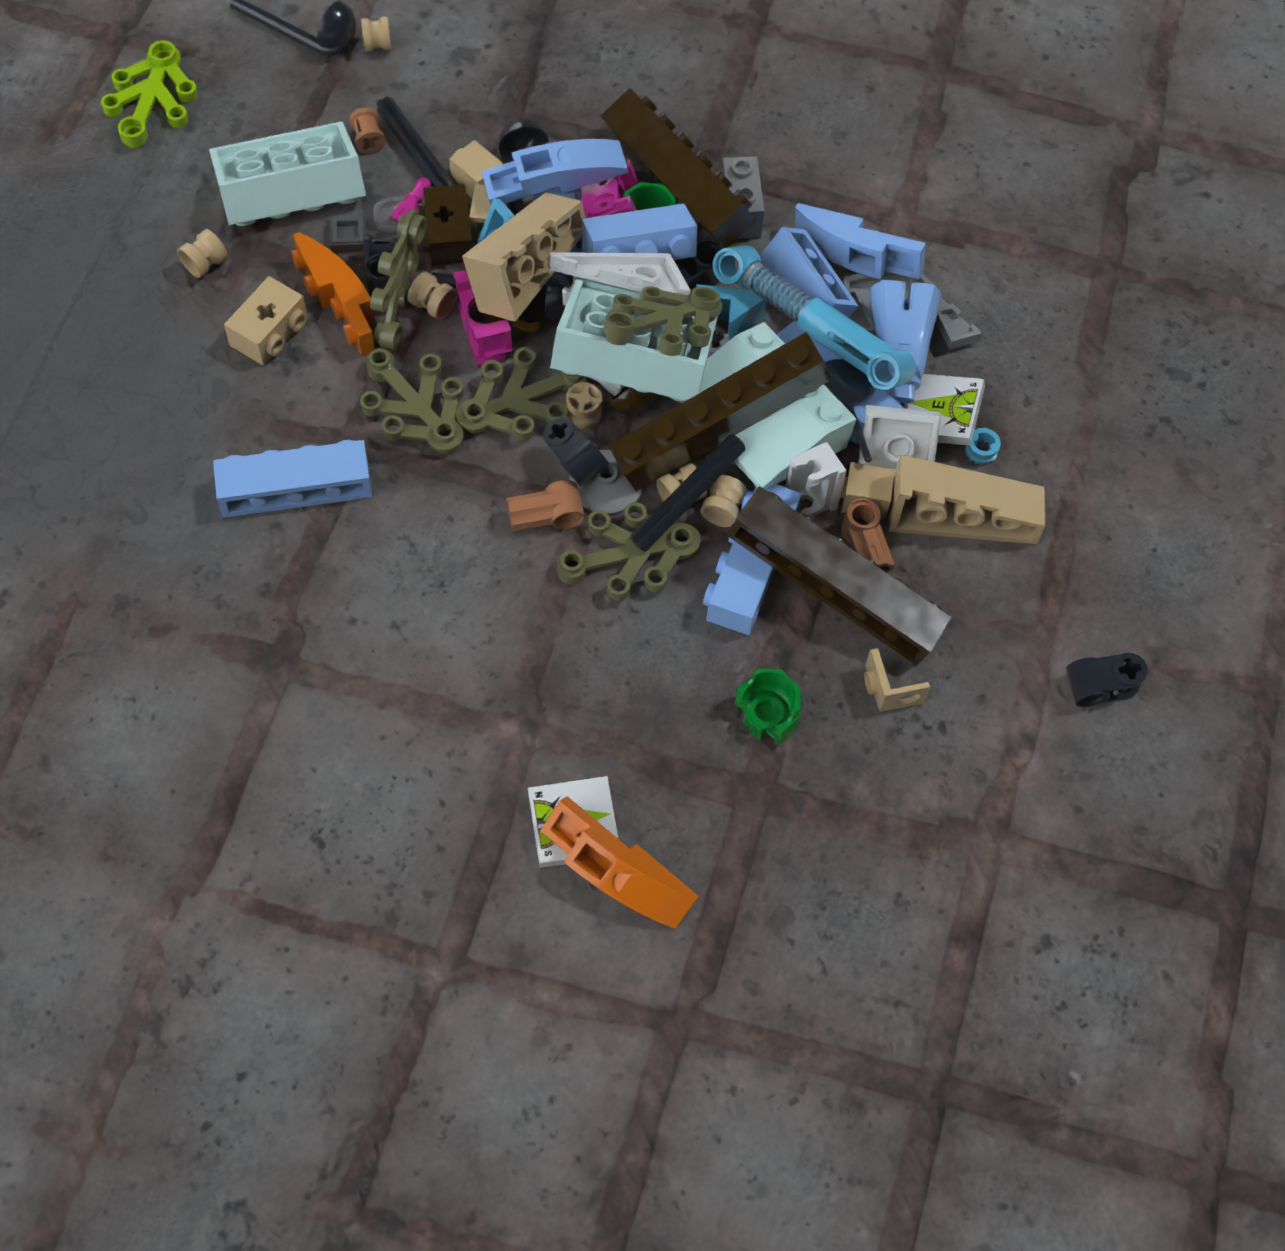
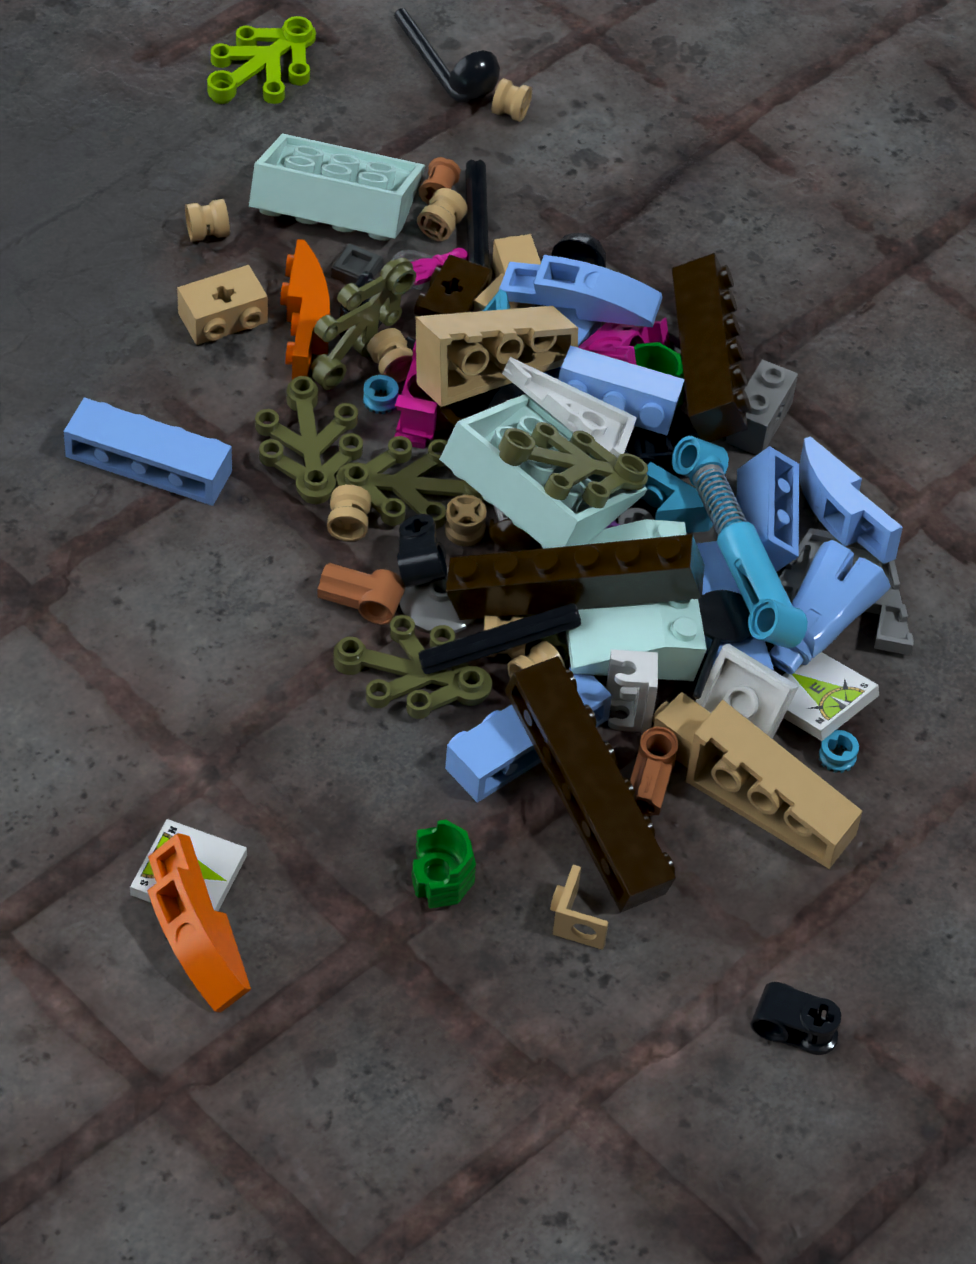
camera: 30 degrees right, 10 degrees down
none -> tan wheel [327,485,371,541]
none -> medium azure bush [363,375,399,414]
none -> tan wheel [417,188,468,241]

